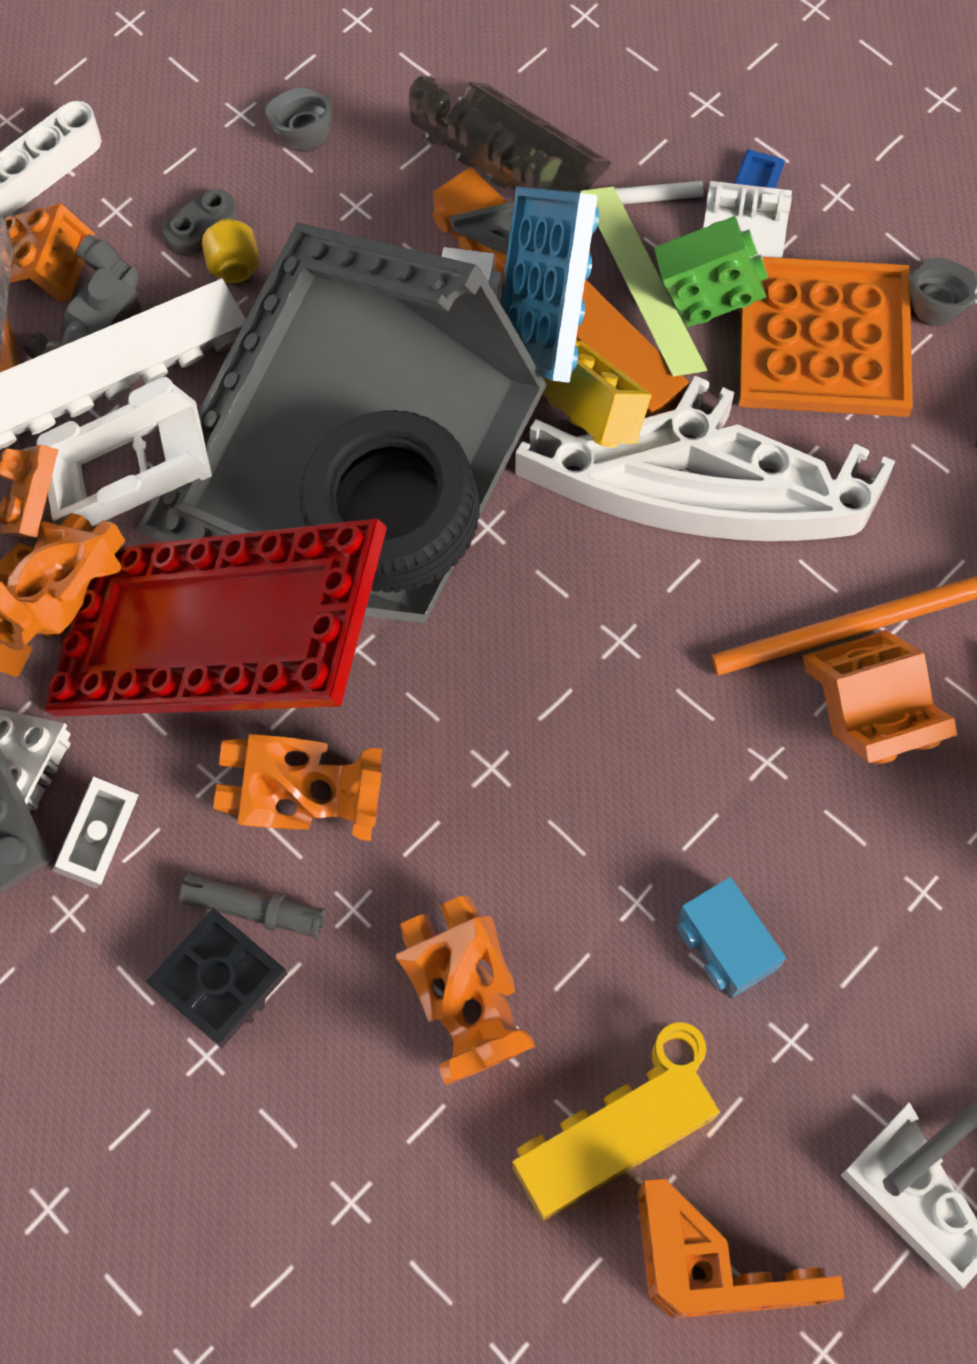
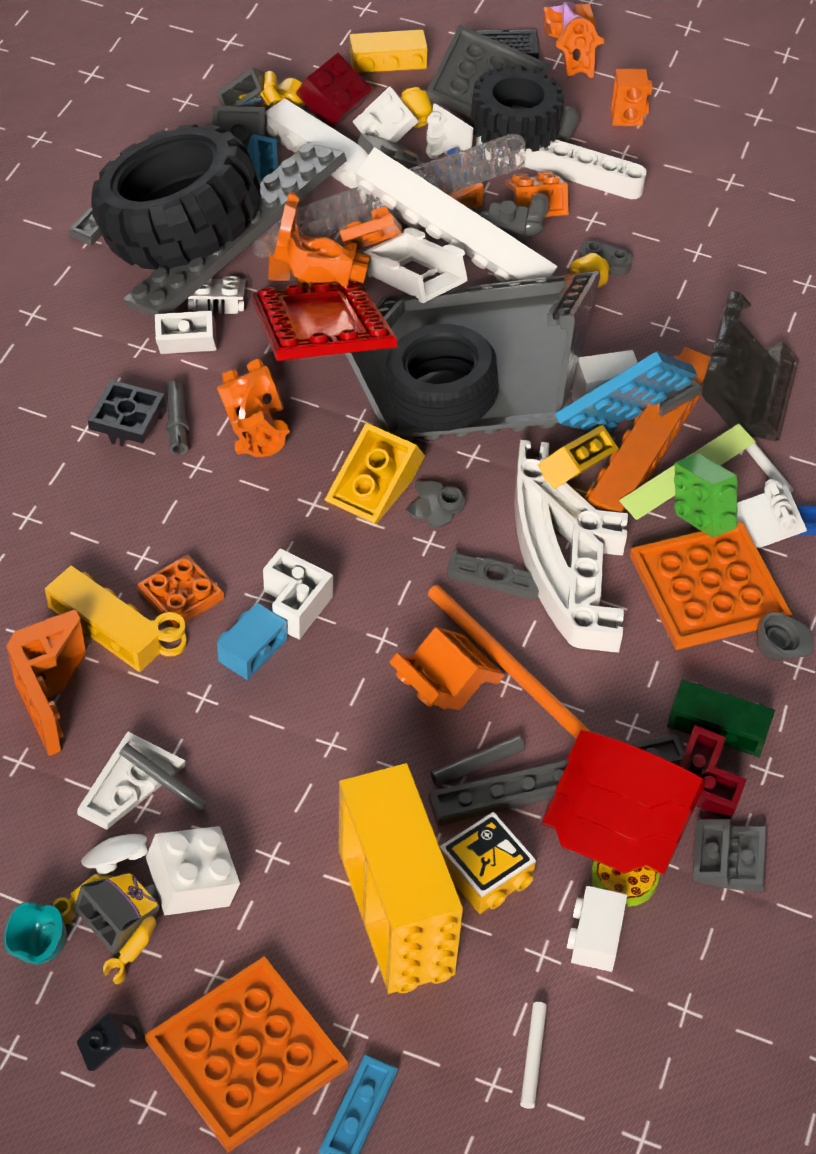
camera: 65 degrees right, 15 degrees down
dark grey hat [265,88,333,152] -> none
orange hips [396,895,536,1086] -> none
none -> orange tile [137,554,224,628]
none -> white brick [263,548,333,640]
none -> yellow slope [324,422,425,525]
none -> dark grey plate [406,481,465,528]
none -> dark grey piece [447,550,539,600]

